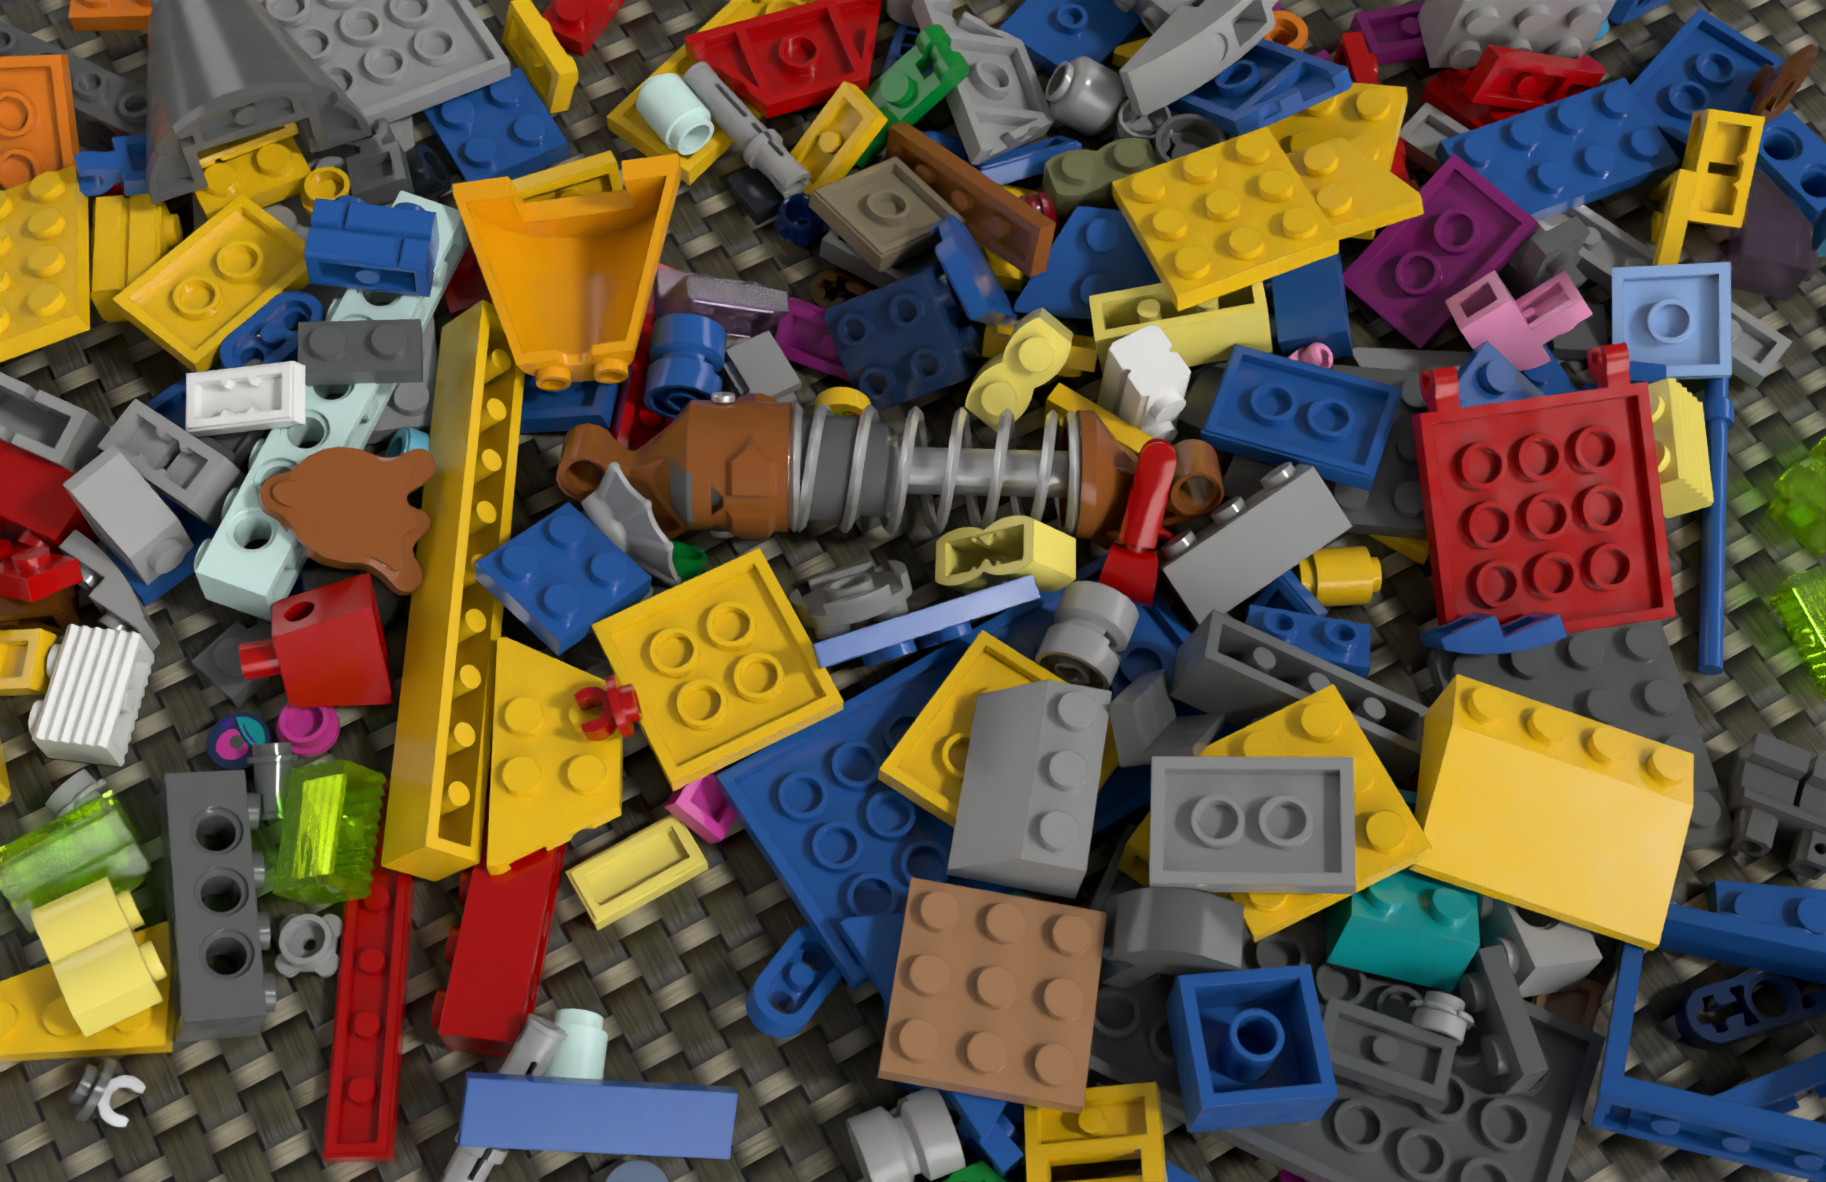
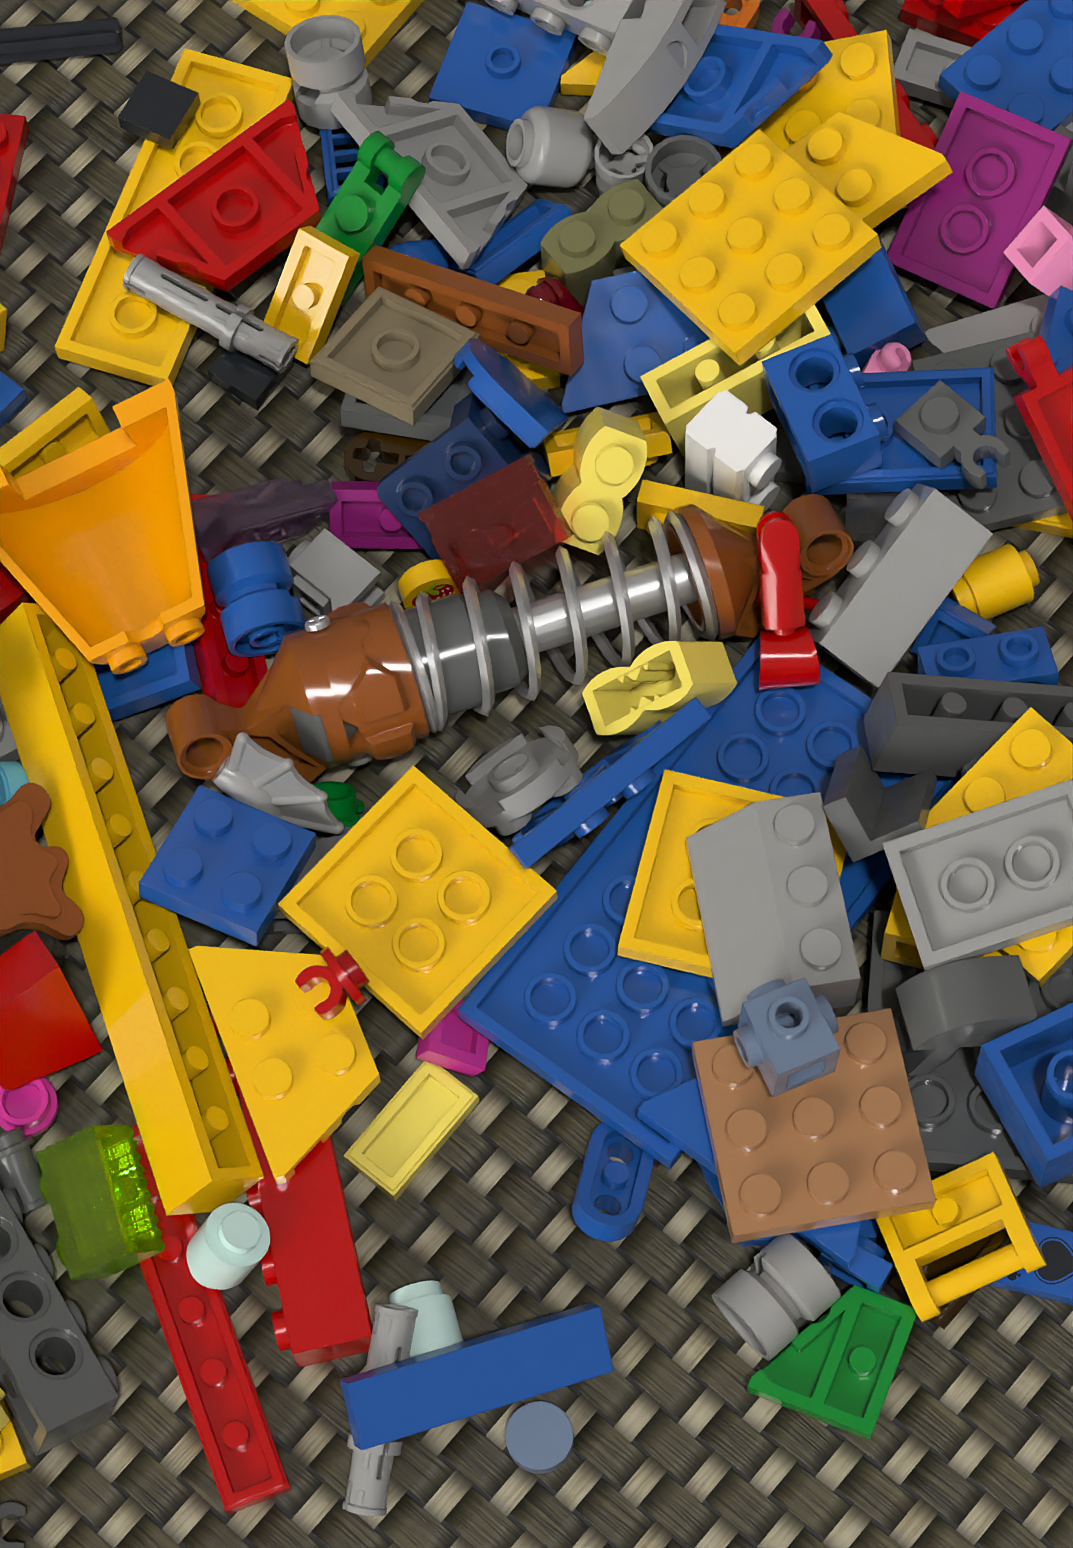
camera: 10 degrees left, 5 degrees up
light grey plate [275,914,343,978] -> none
light aqua brick [636,73,714,155] -> none
clear blue plate [775,193,829,246] -> none
light grey wheel [1034,581,1140,691] -> none
none -> light aqua brick [186,1203,270,1290]
none -> clear red plate [417,453,573,594]
none -> sand blue brick [733,977,841,1097]
none -> blue brick [762,334,889,493]
none -> dark grey plate [895,380,1010,490]

